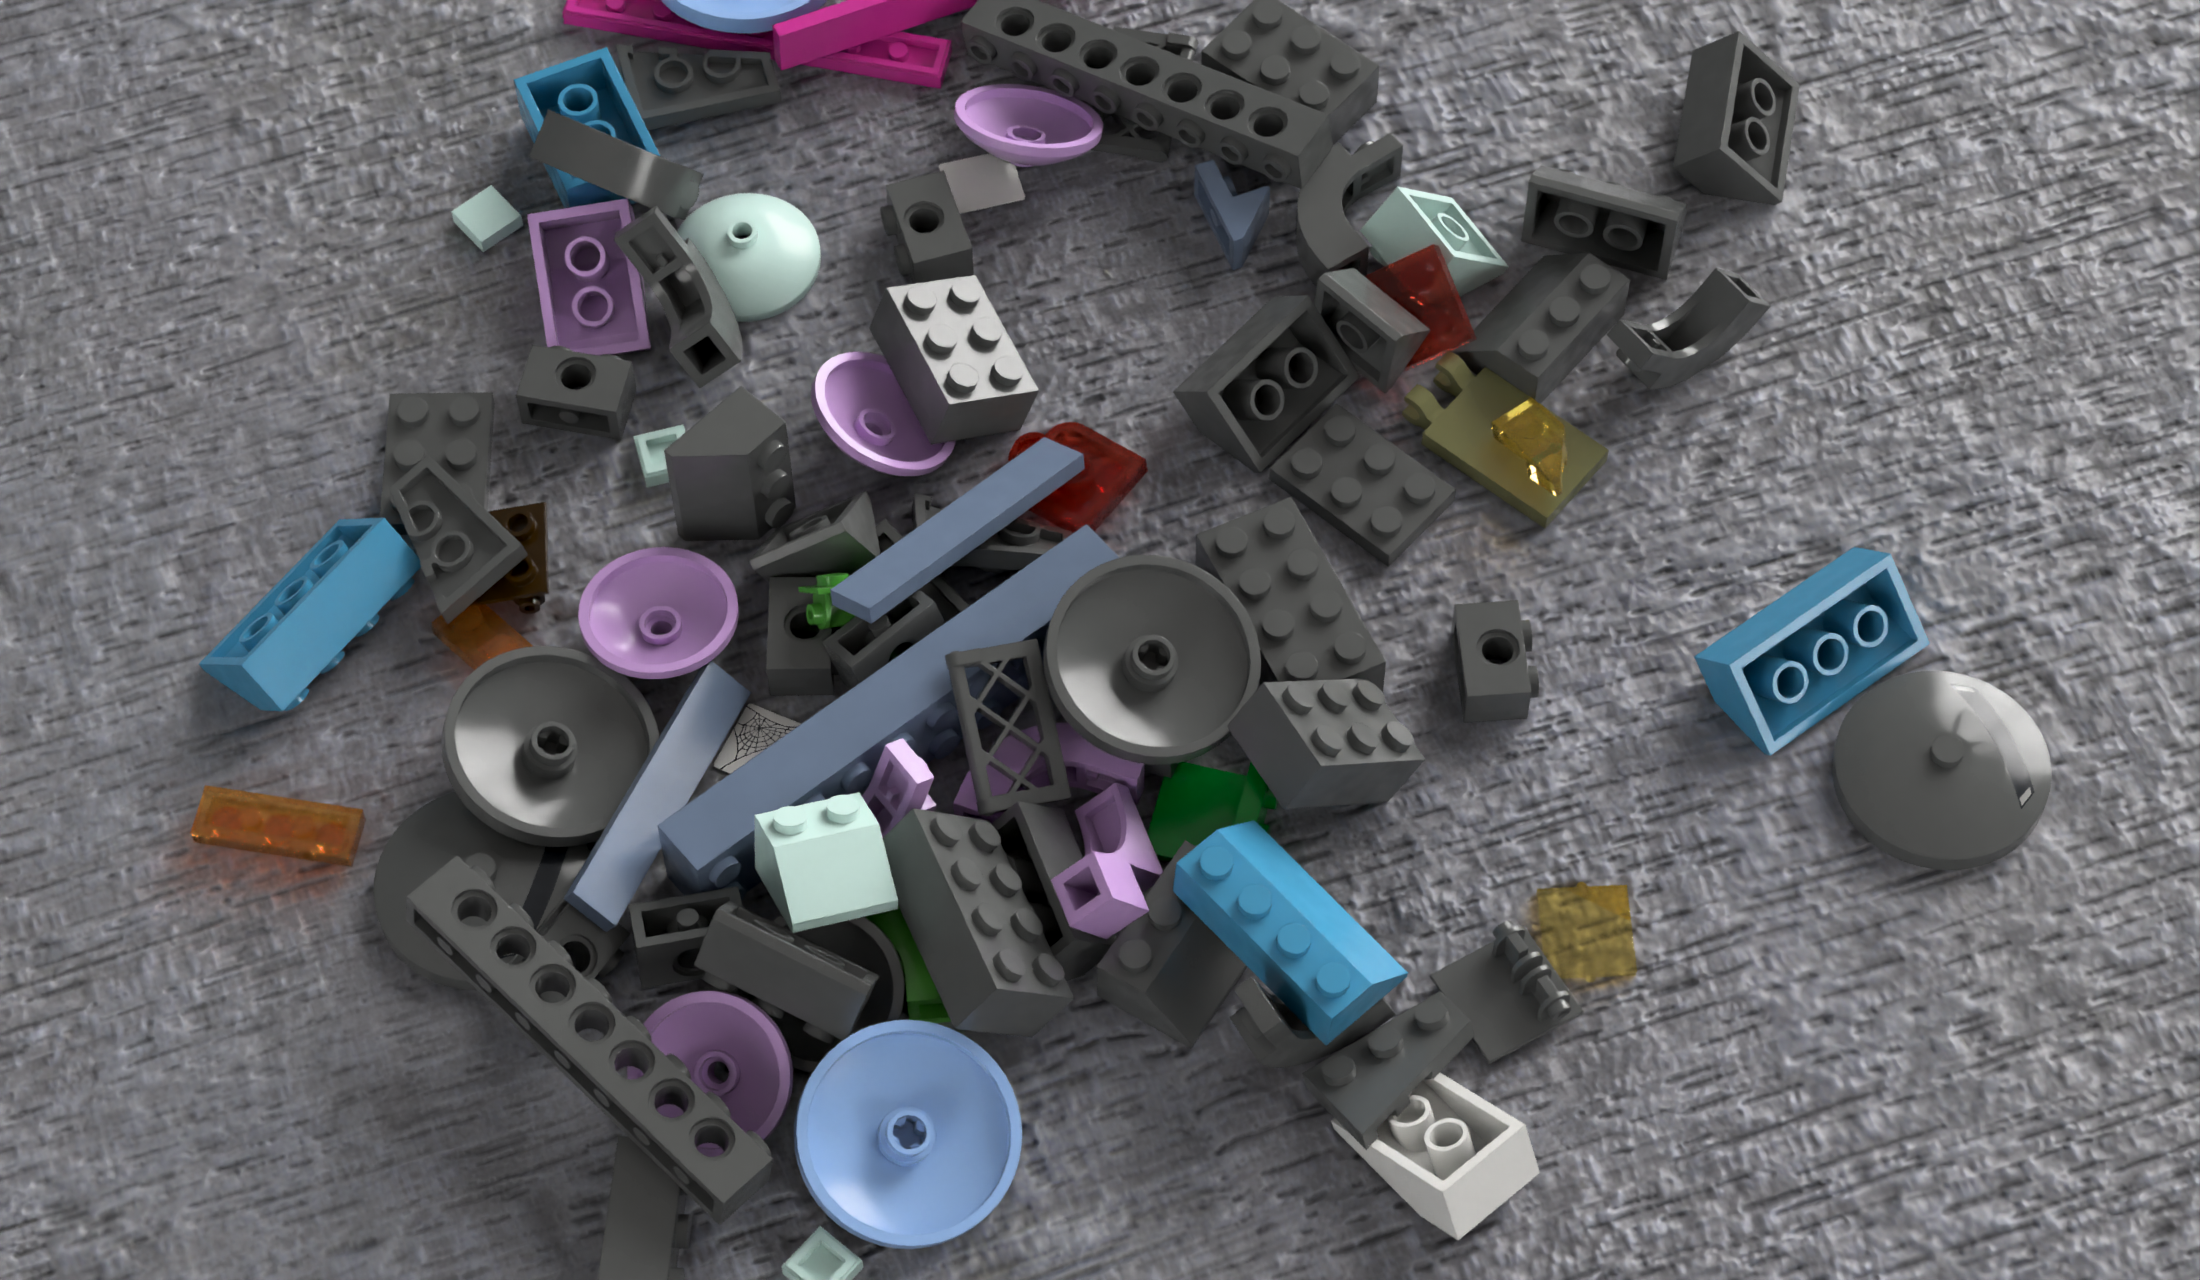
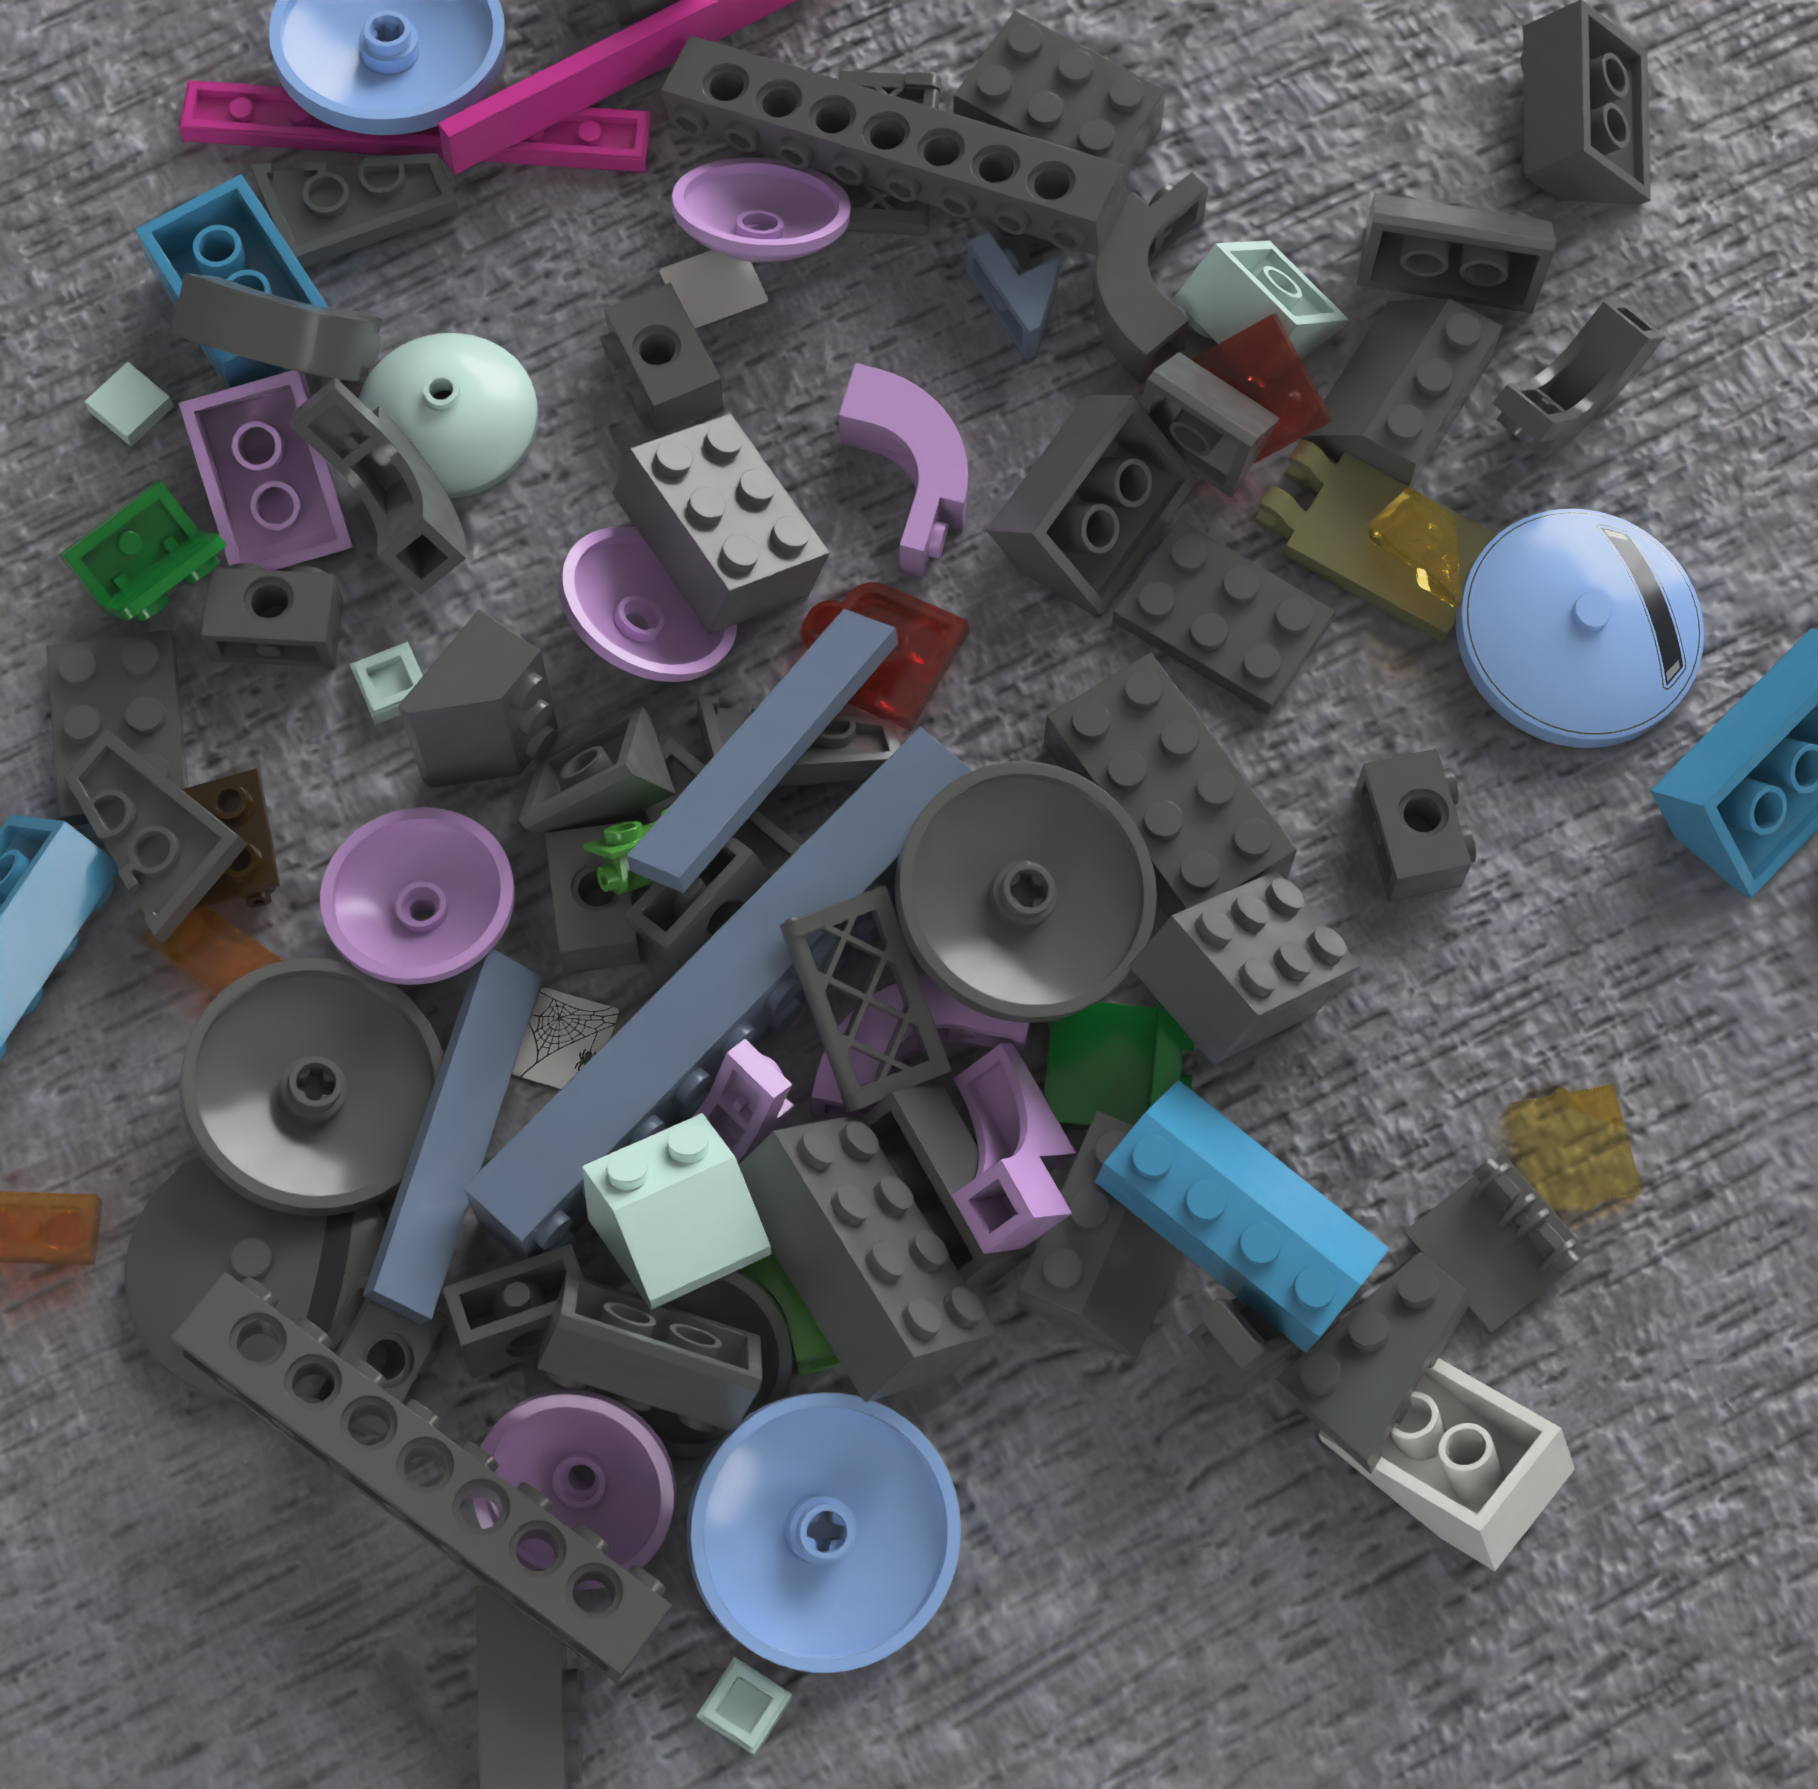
camera: 10 degrees left, 10 degrees up
none -> green bracket [59,480,226,622]
none -> lavender arch [839,363,968,578]
none -> light blue dish [1455,509,1704,748]

